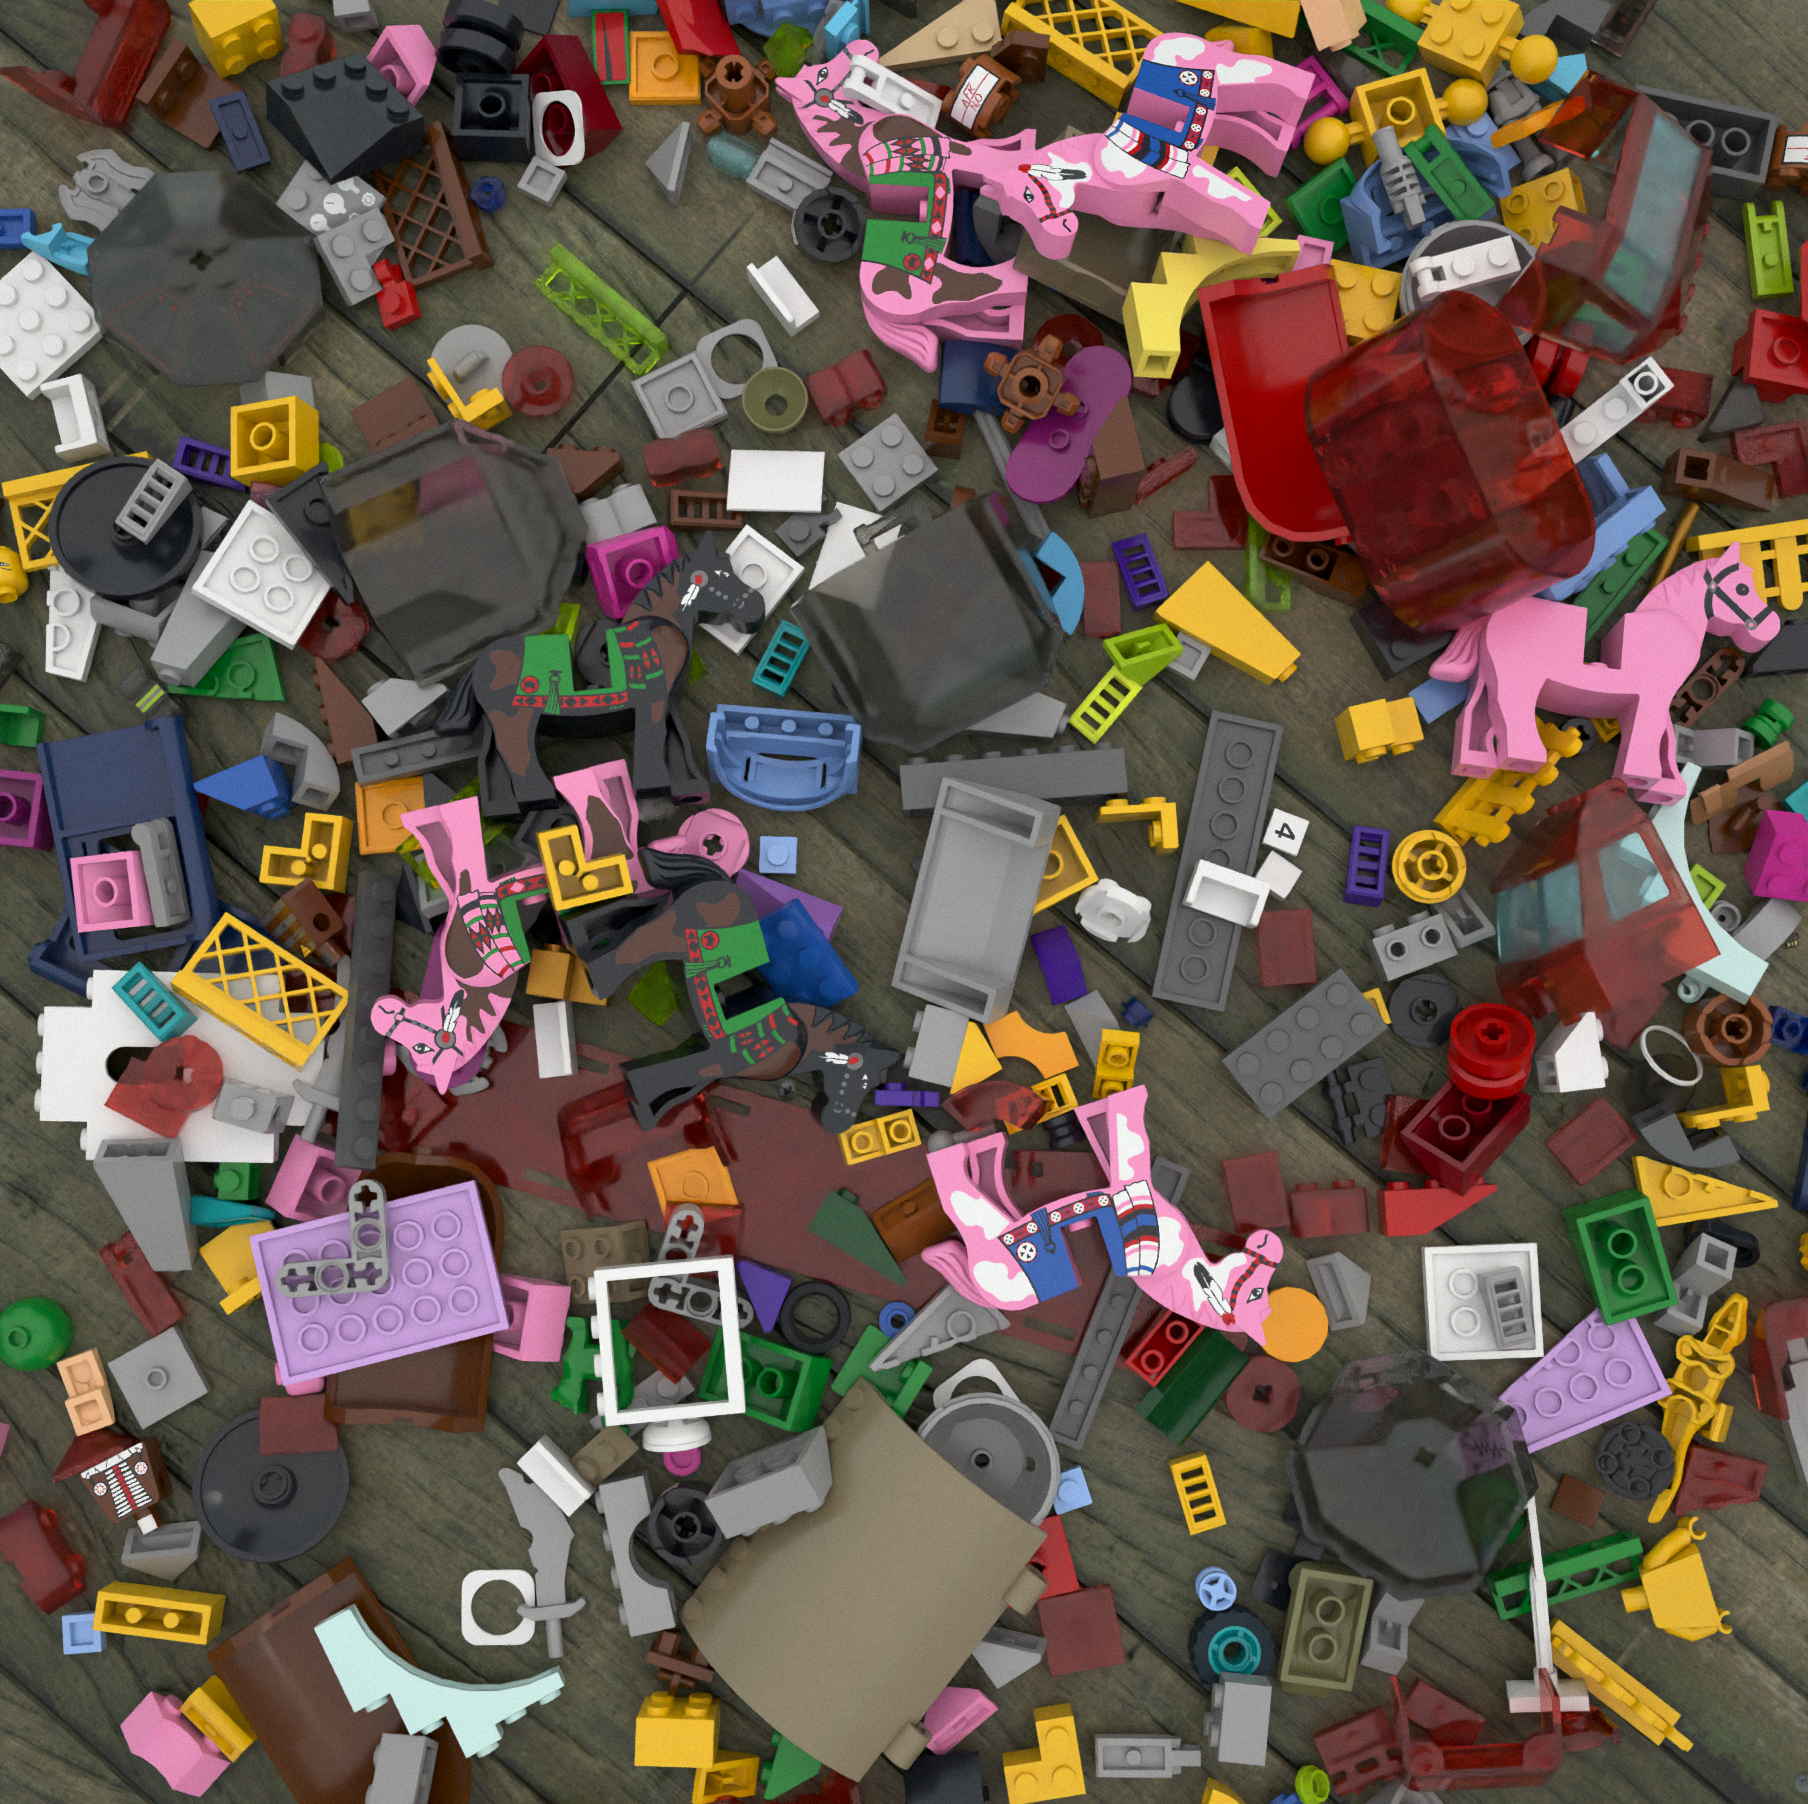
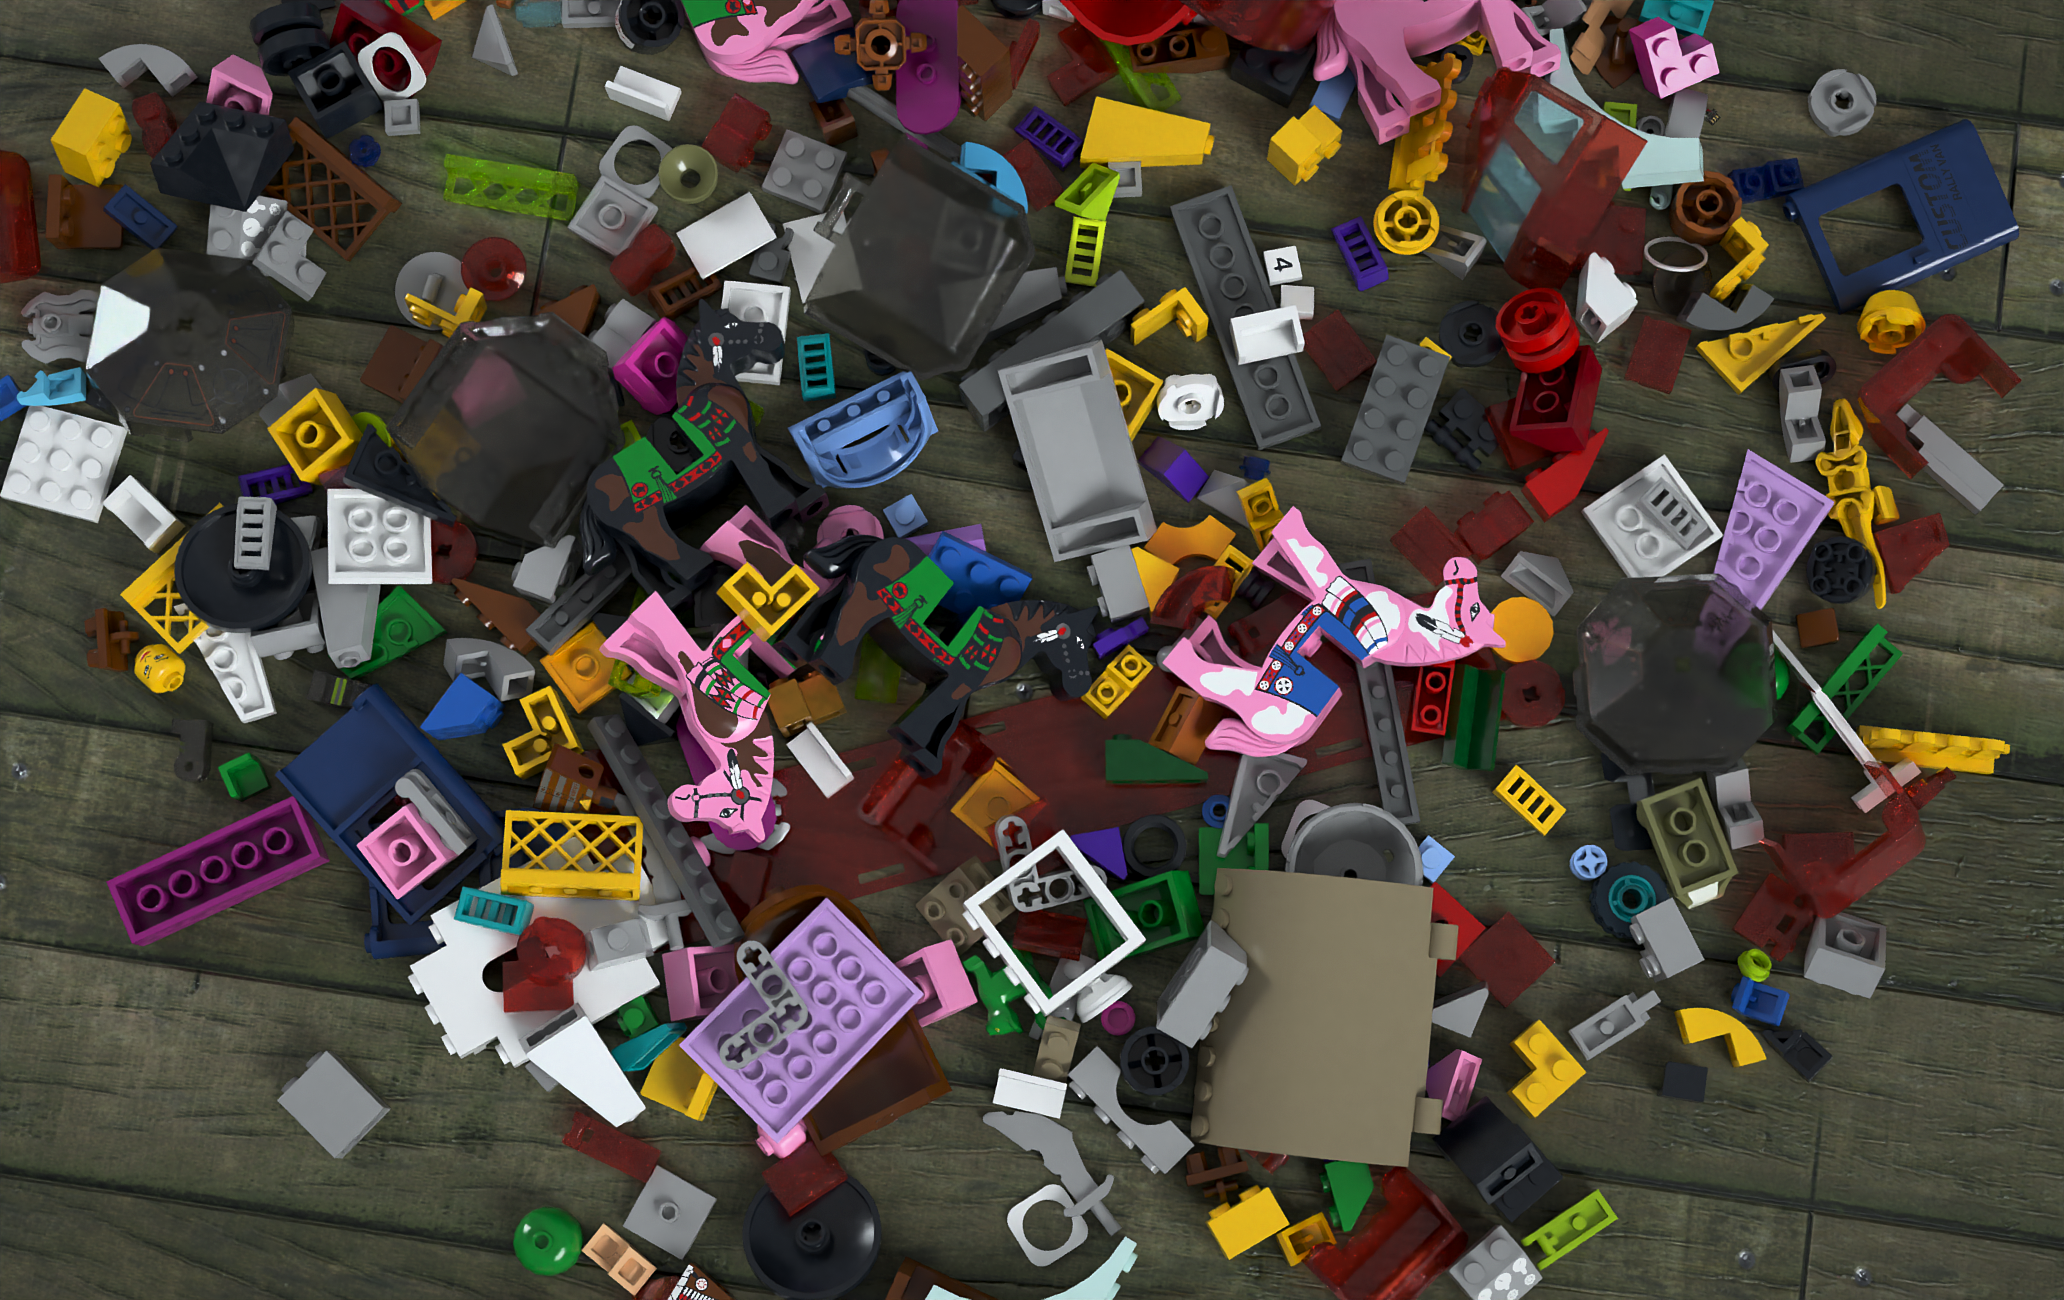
camera: 30 degrees left, 5 degrees down
red plate [374,258,422,330] -> none
light grey brick [1365,910,1458,983] -> none
green slope [1562,1188,1679,1326] -> none
yellow torso [1620,1516,1732,1642] -> none

